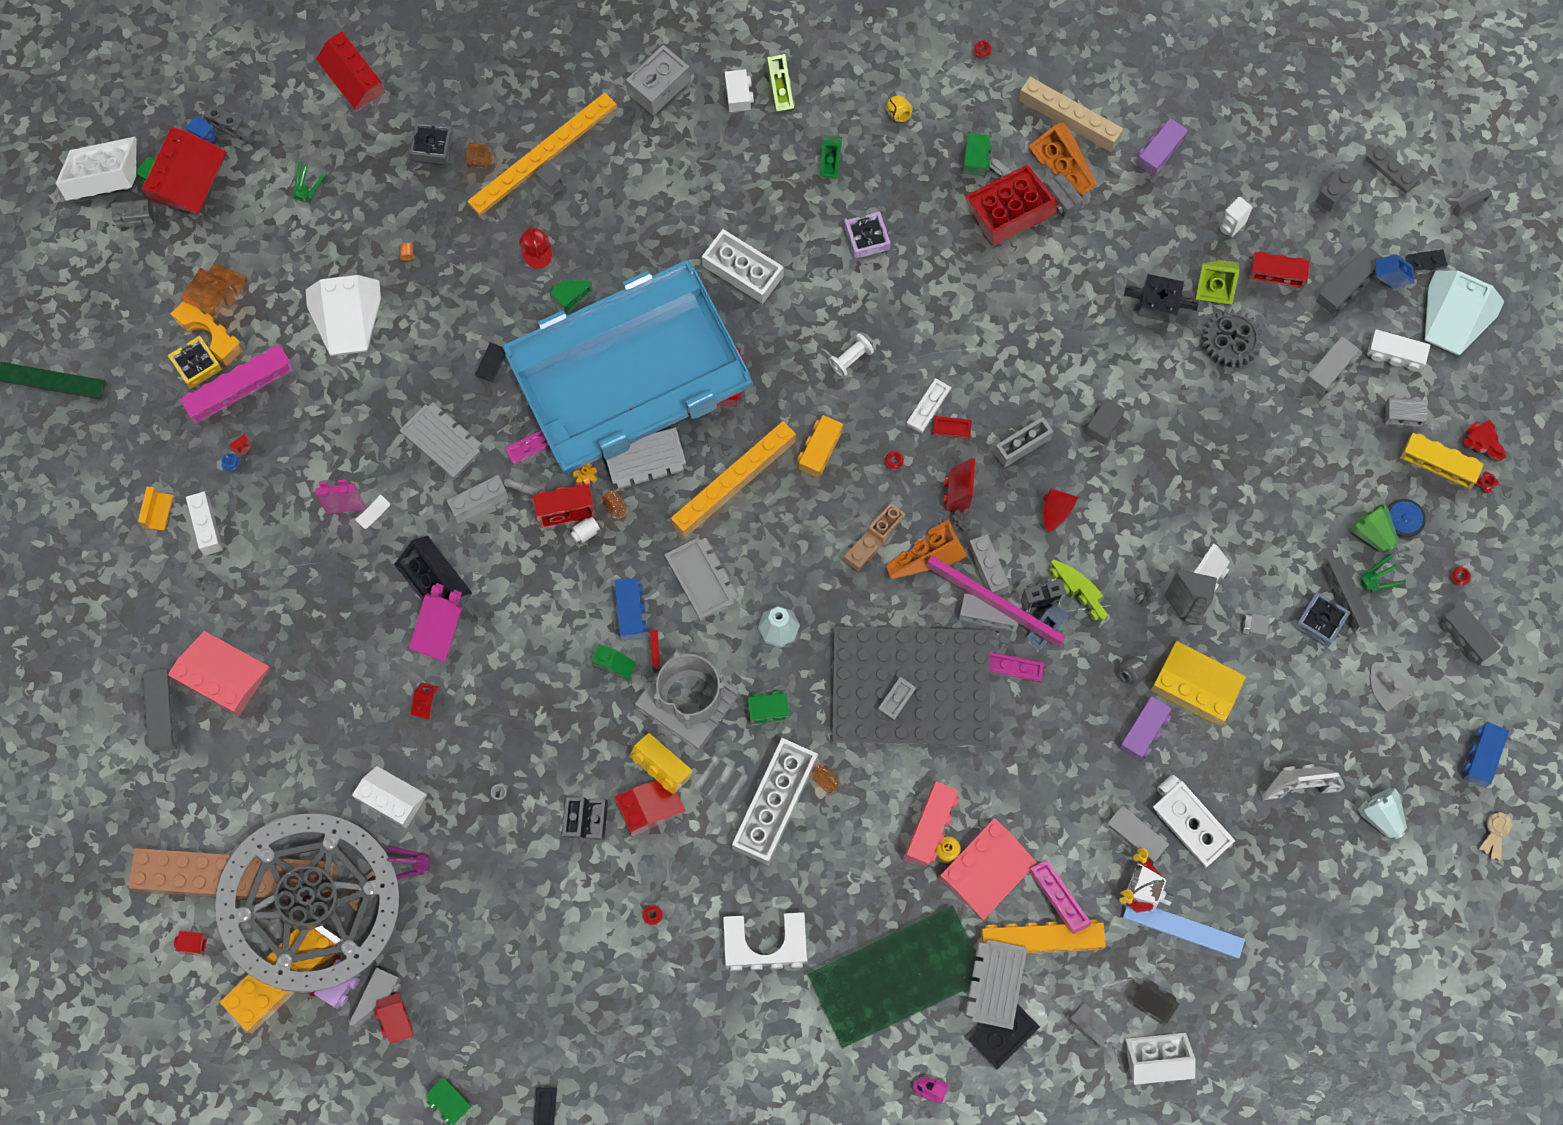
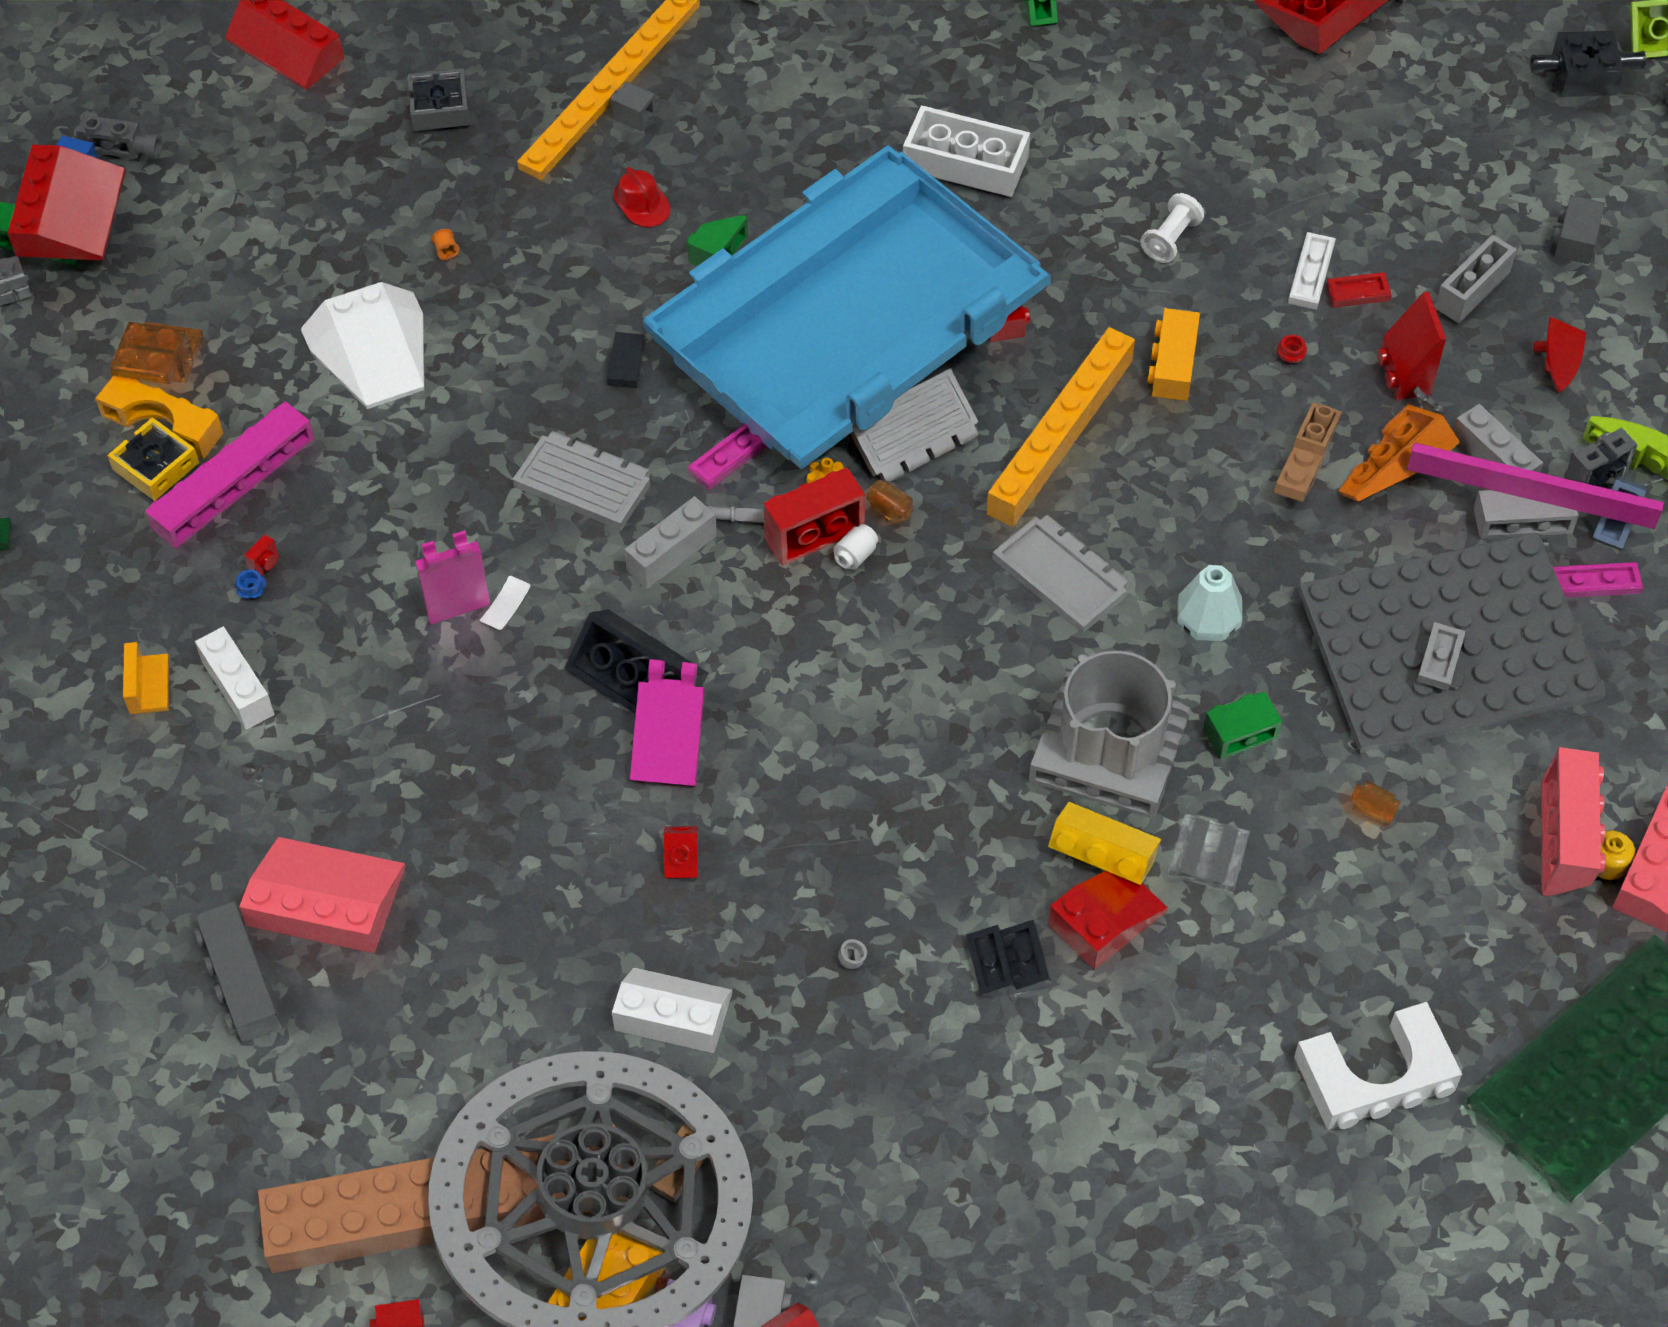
camera: 15 degrees left, 15 degrees down
green plant [292,161,327,202] -> none
magenta plant [385,846,430,879] -> none
clear orange brick [465,142,494,169] -> none
green slope [592,644,636,681] -> none
blue brick [614,578,647,641] -> none
red plate [643,905,663,925] -> none
red tile [650,630,661,673] -> none
white brick [732,738,818,866] -> none
piece [844,211,891,259] -> none

